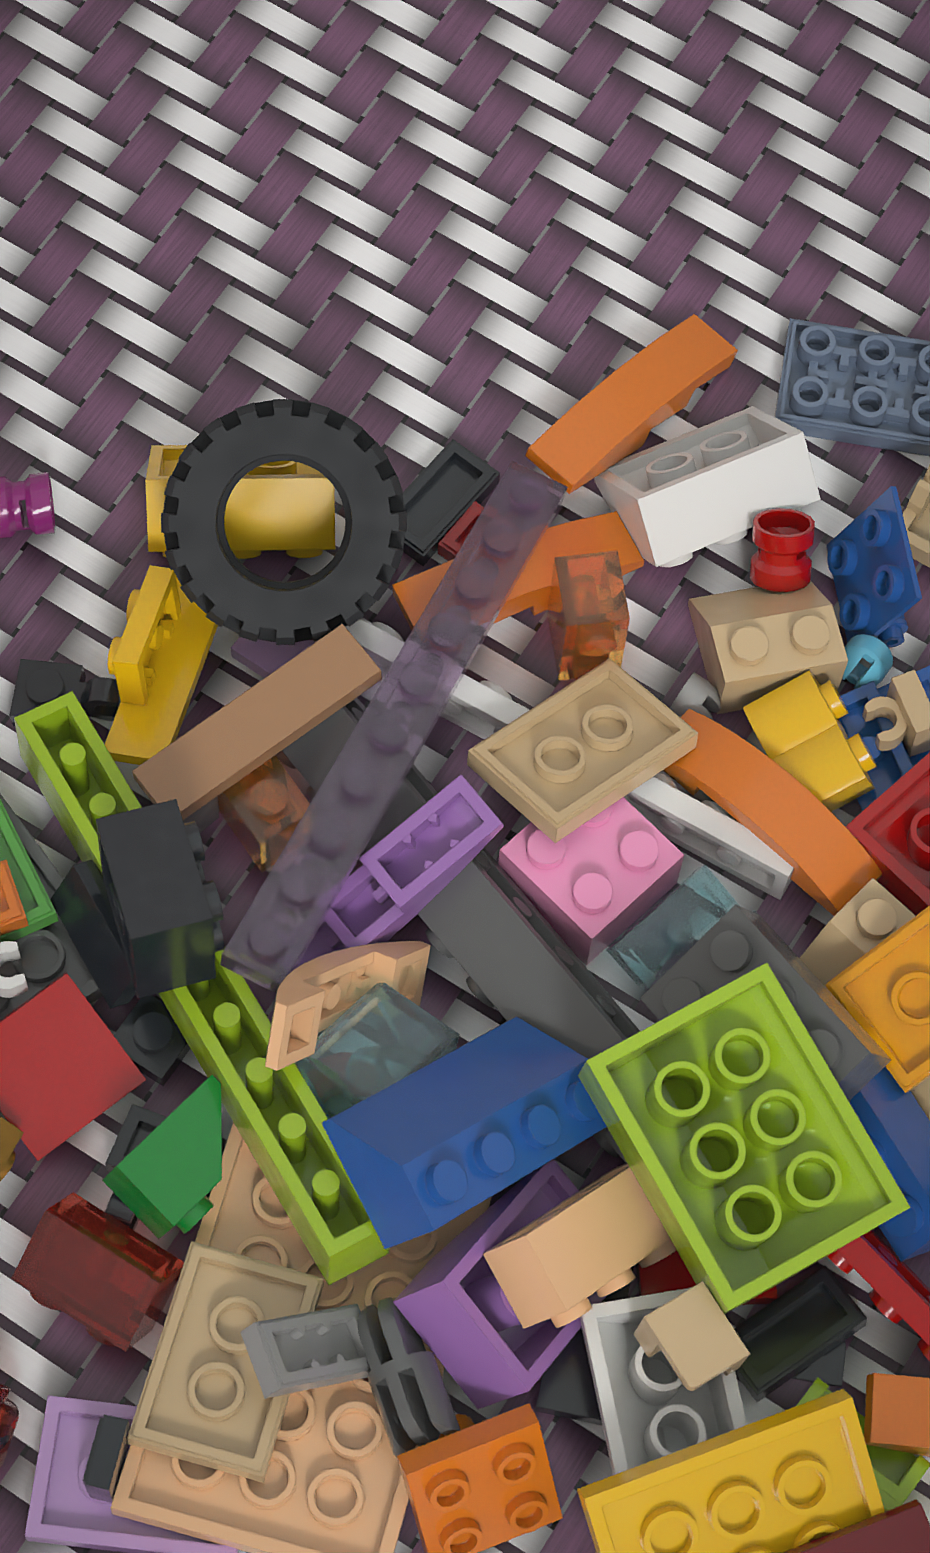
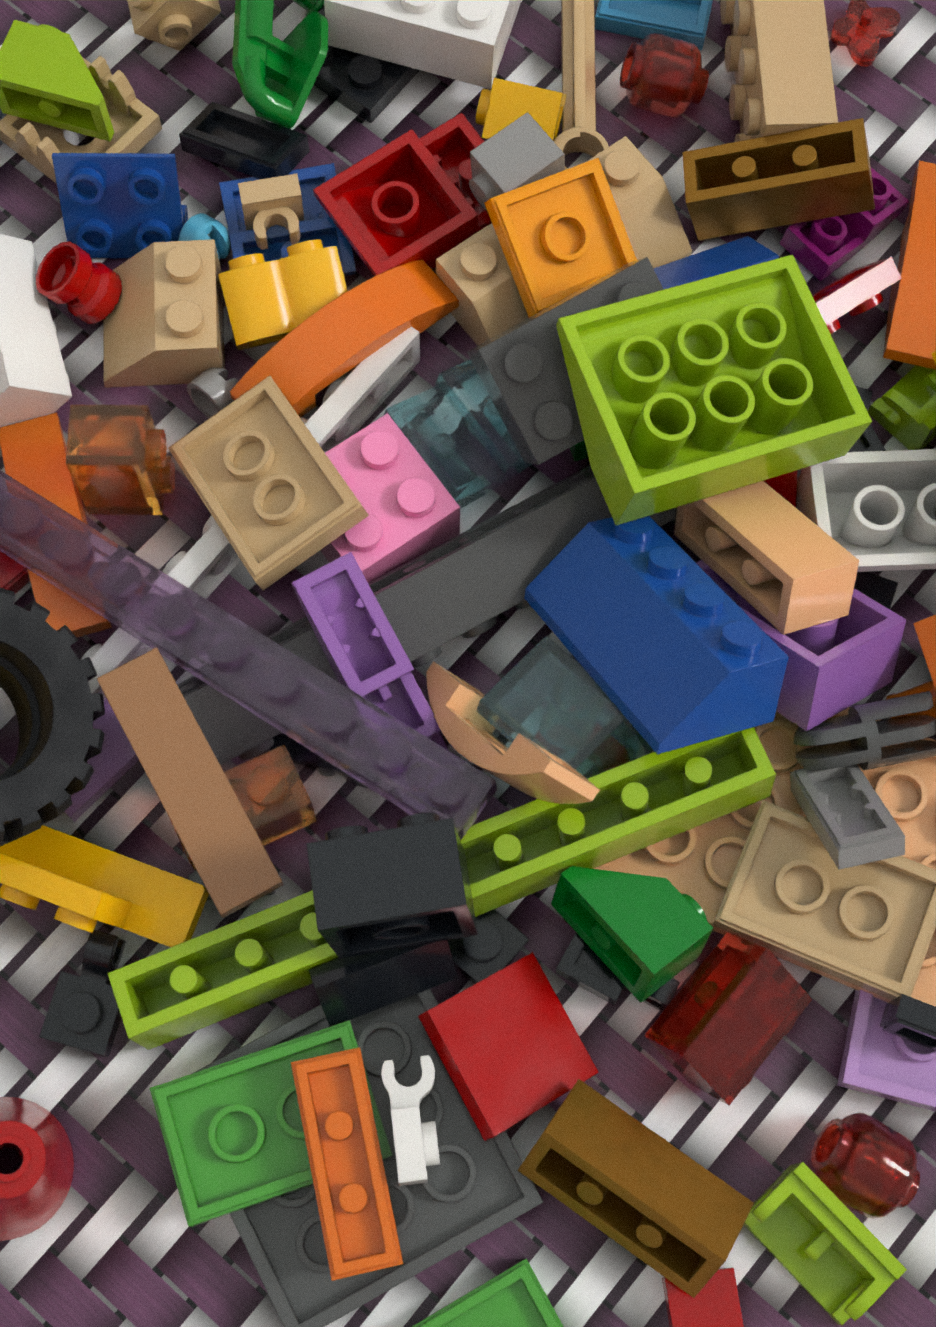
camera: 80 degrees left, 5 degrees up
tan panel [633,1281,750,1391] -> none

